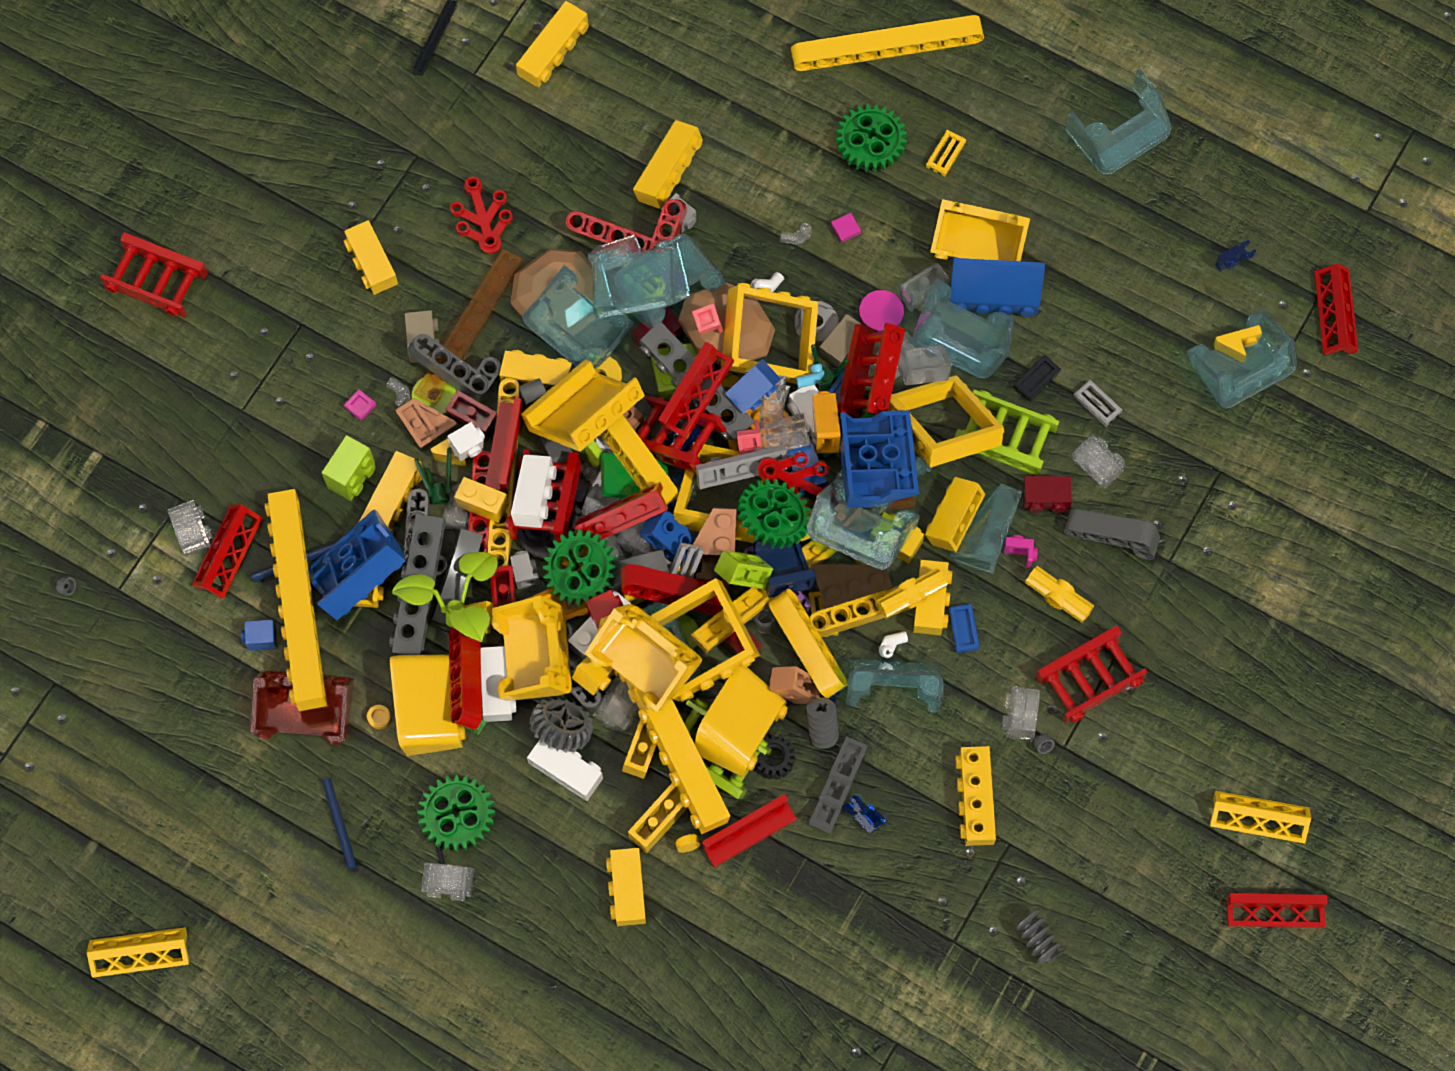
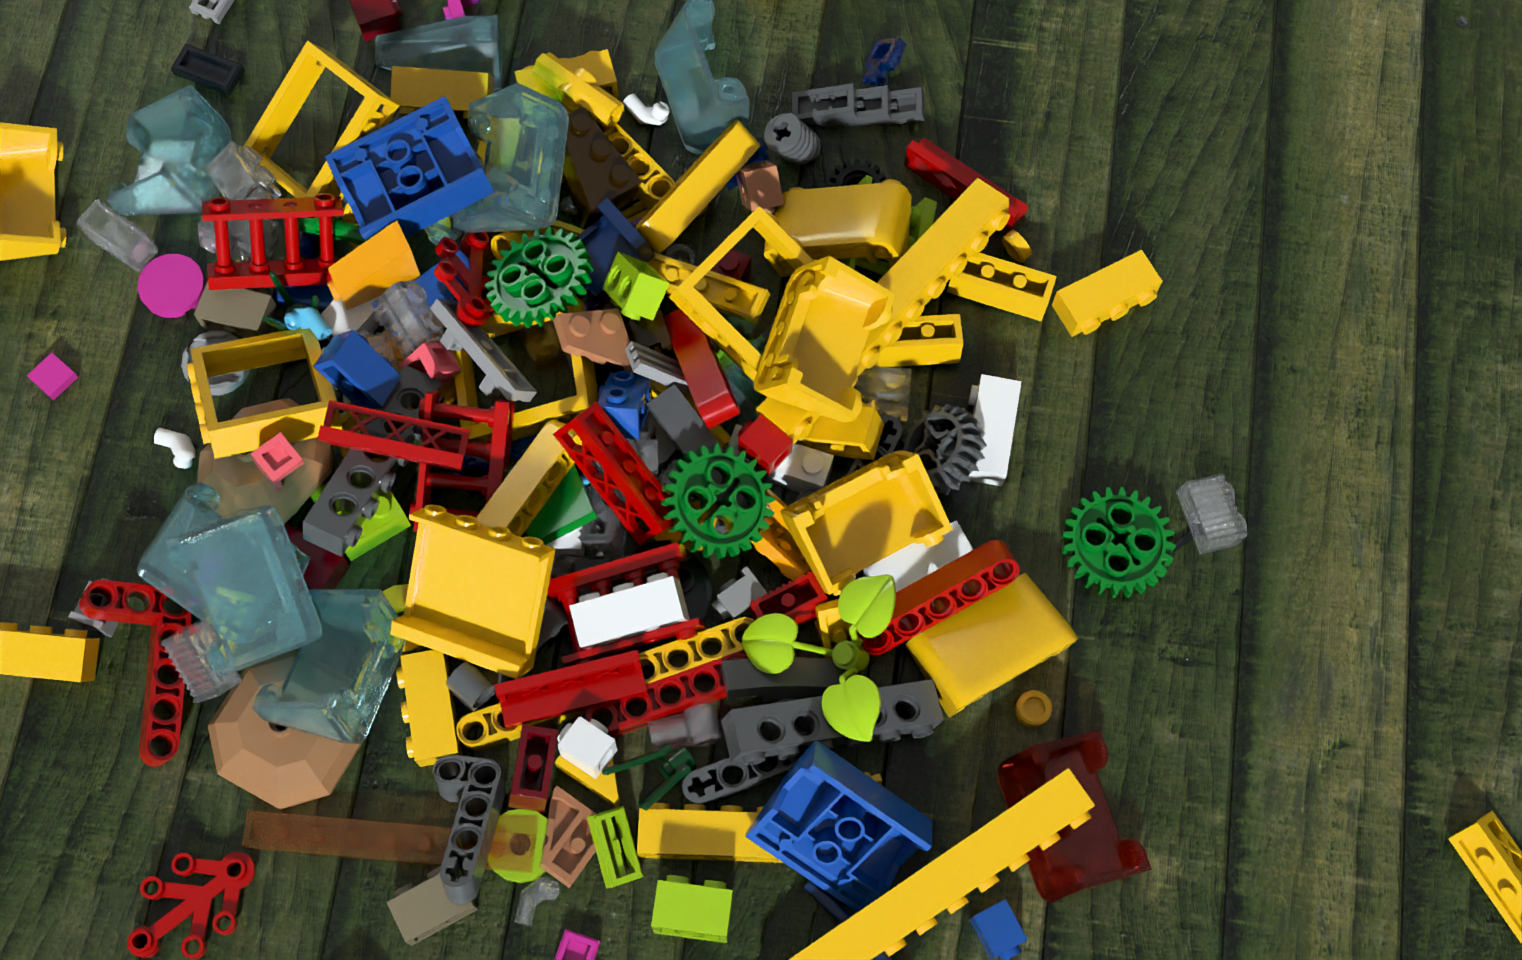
camera: 115 degrees left, 0 degrees up
dark blue bar [322,778,357,870] -> none
yellow brick [454,477,508,523] -> none
clear arm [780,223,812,245] -> none
blue piece [948,258,1045,317] -> none
blue tile [948,604,980,653] -> none
lime fence [954,390,1059,476] -> none
none -> lime tile [587,806,643,888]

